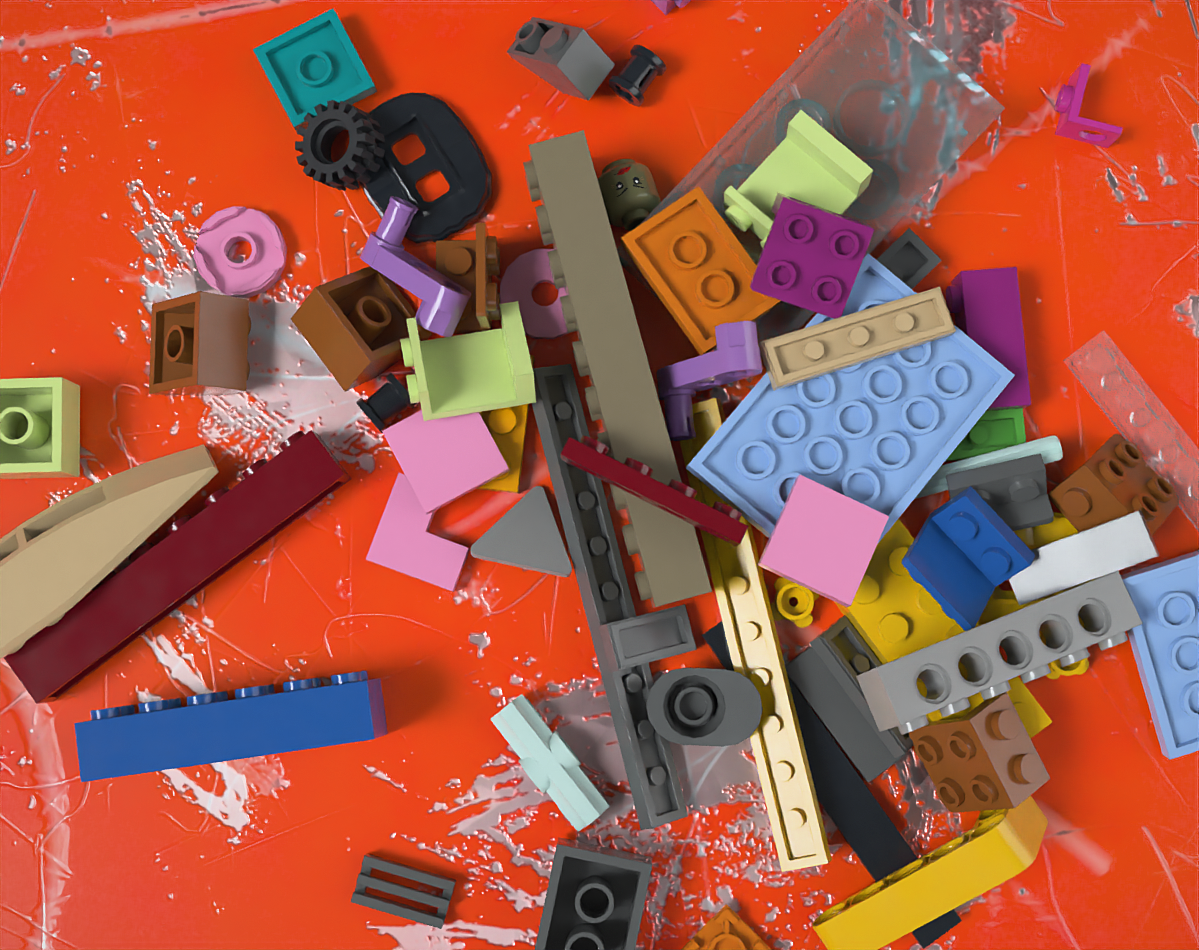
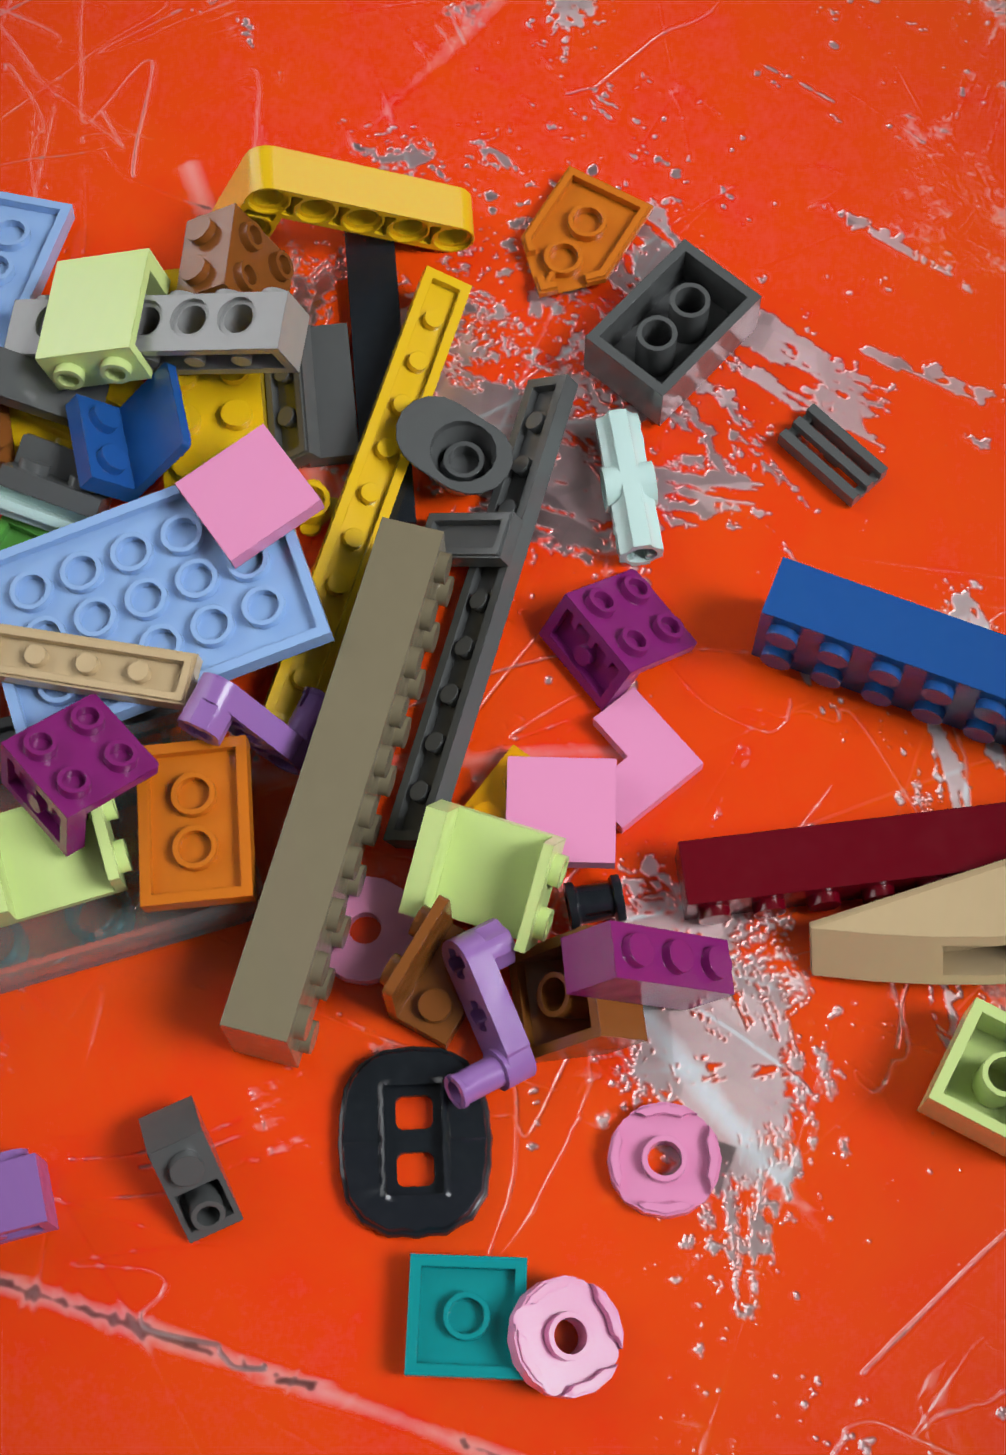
camera: 150 degrees left, 15 degrees down
dark orange slope [149,291,251,396] -> none
black tyre [295,100,385,191] -> none
light grey piece [470,486,572,577] -> none
dark red plate [560,435,749,546] -> none
olive head [598,159,661,231] -> none
black bush [608,44,667,107] -> none
none -> yellowish green panel [35,248,171,390]
none -> bright pink tile [507,1275,624,1399]
none -> magenta bracket [539,569,697,711]
none -> magenta brick [561,920,735,1010]

